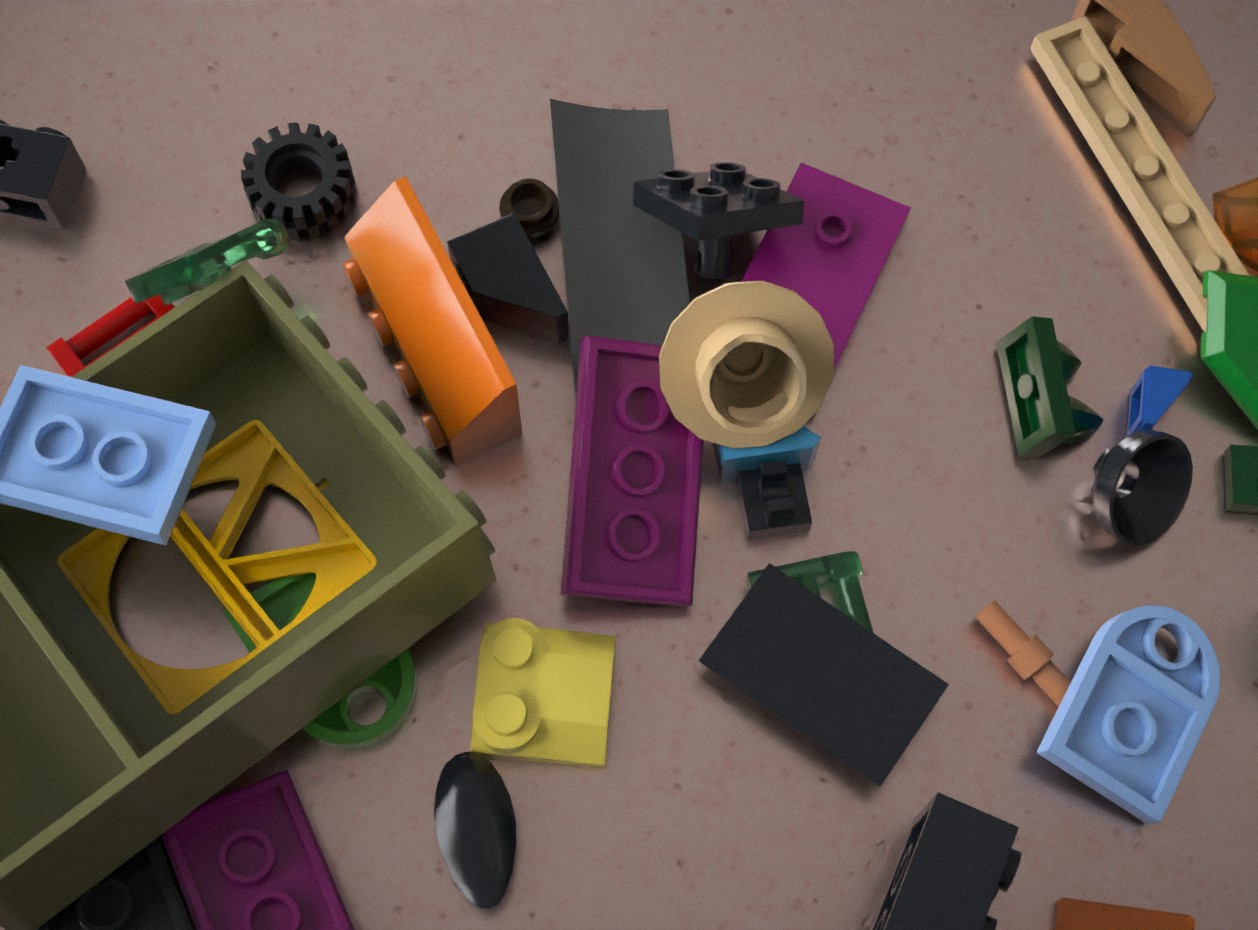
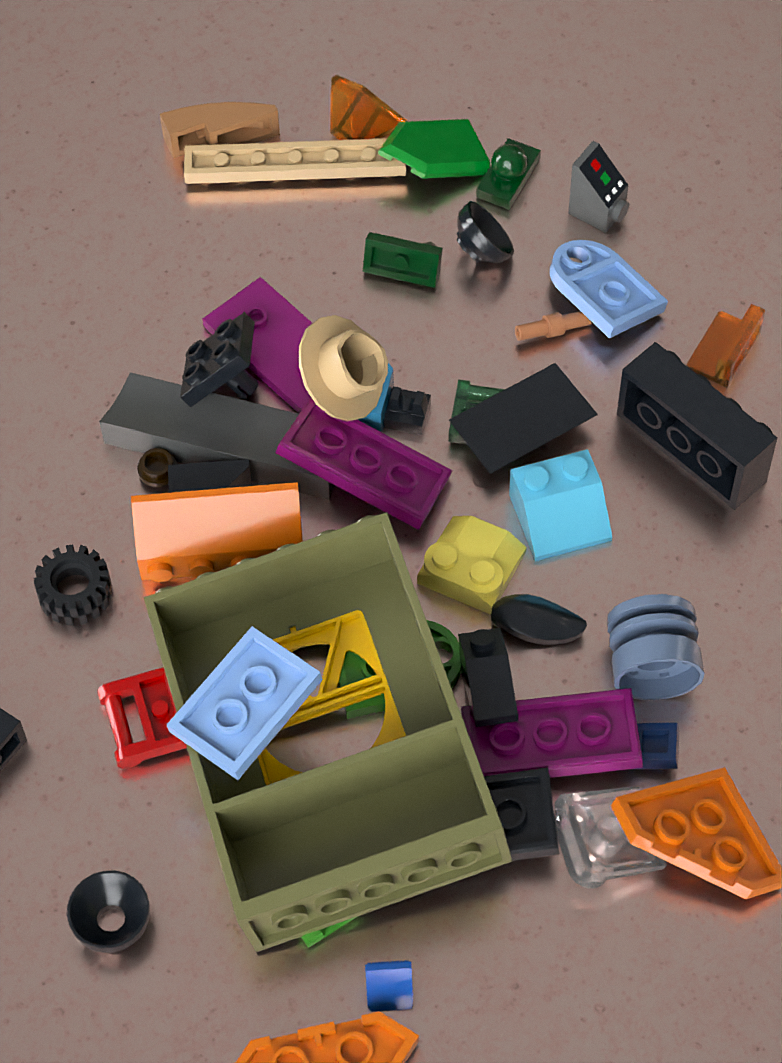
camera: 65 degrees left, 10 degrees down
clear green plate [124,218,289,305] -> none
blue slope [1126,365,1194,437] -> none
none -> black slope [458,628,518,727]
none -> medium azure slope [509,449,613,561]

